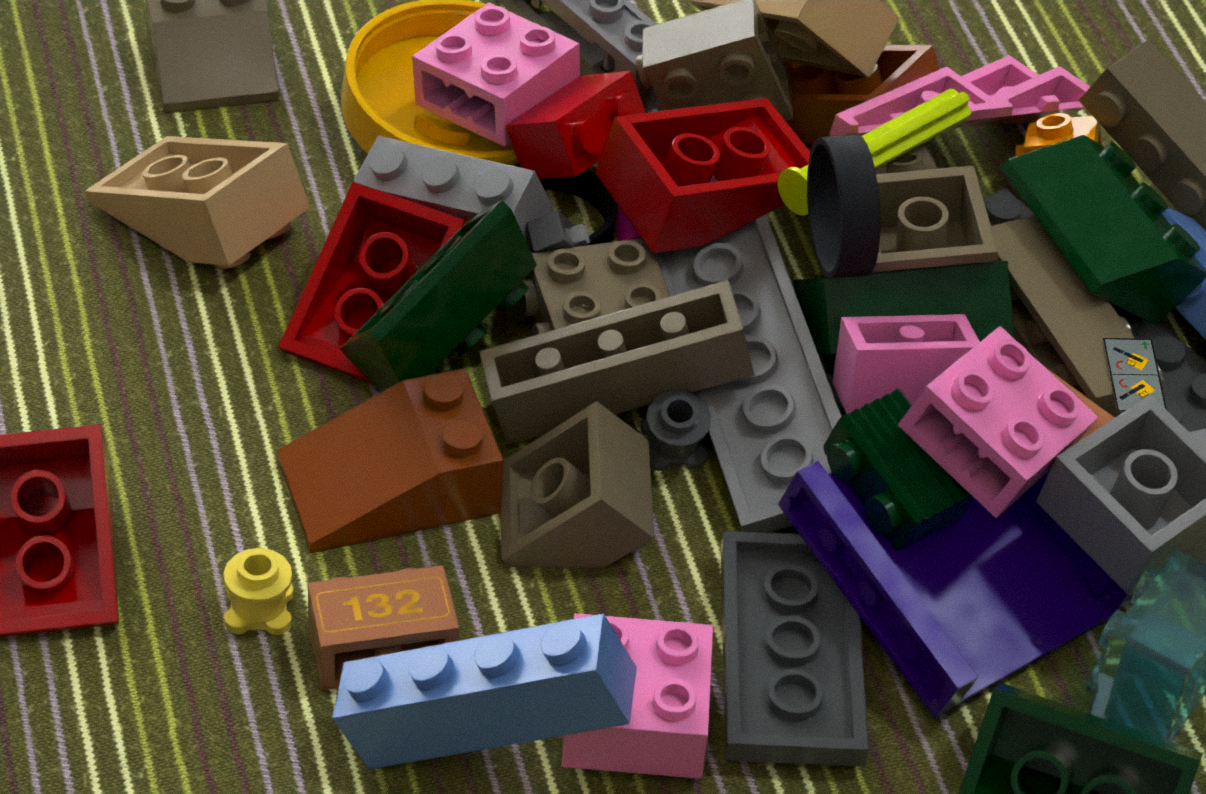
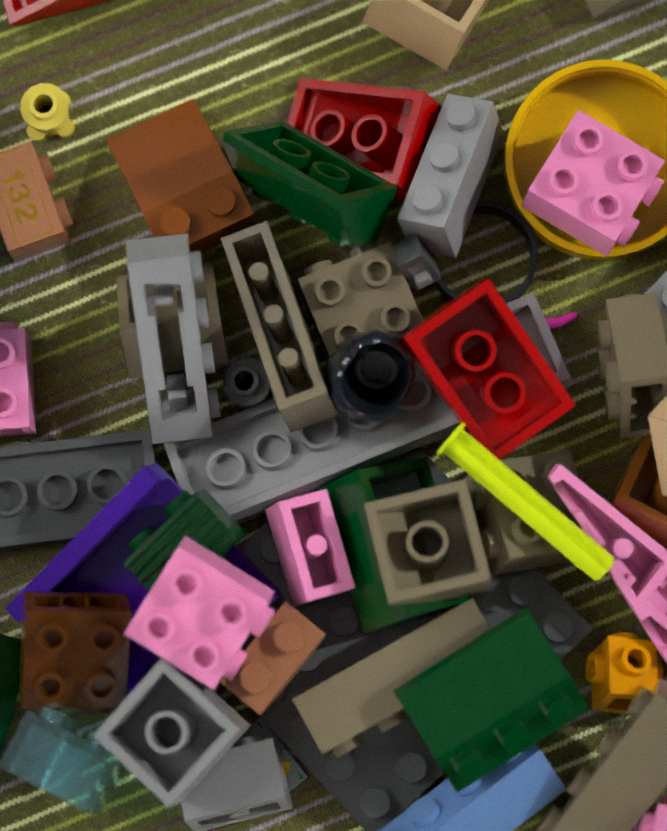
camera: 90 degrees right, 35 degrees up
red brick [505,71,646,179] -> none
black tyre [807,135,881,279] -> none
light grey sticker [1103,338,1167,412] -> none
none -> reddish brown brick [19,592,131,713]
none -> light grey brick [126,233,221,444]
none -> black hair [325,329,416,422]

